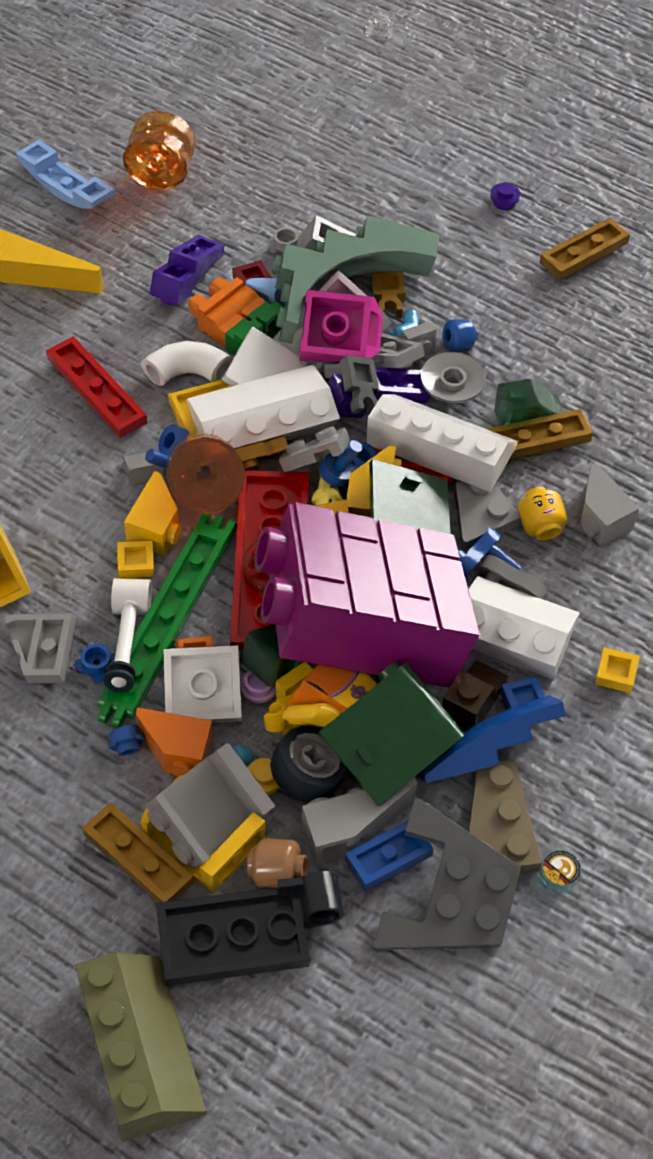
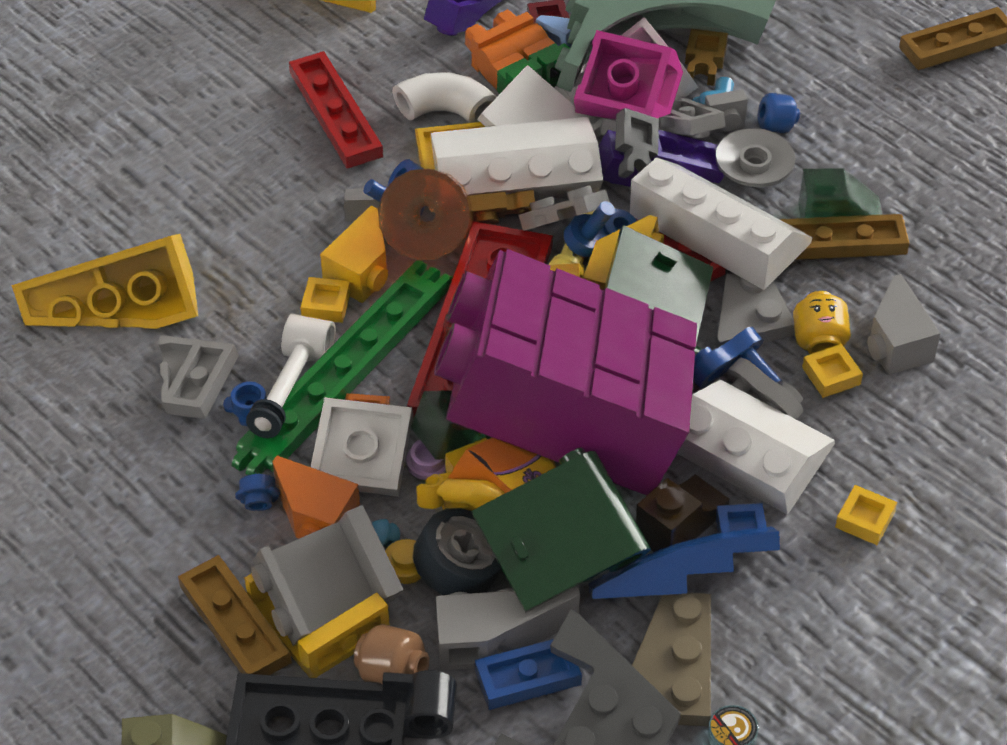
camera: 15 degrees right, 5 degrees down
none -> yellow plate [802,344,863,398]

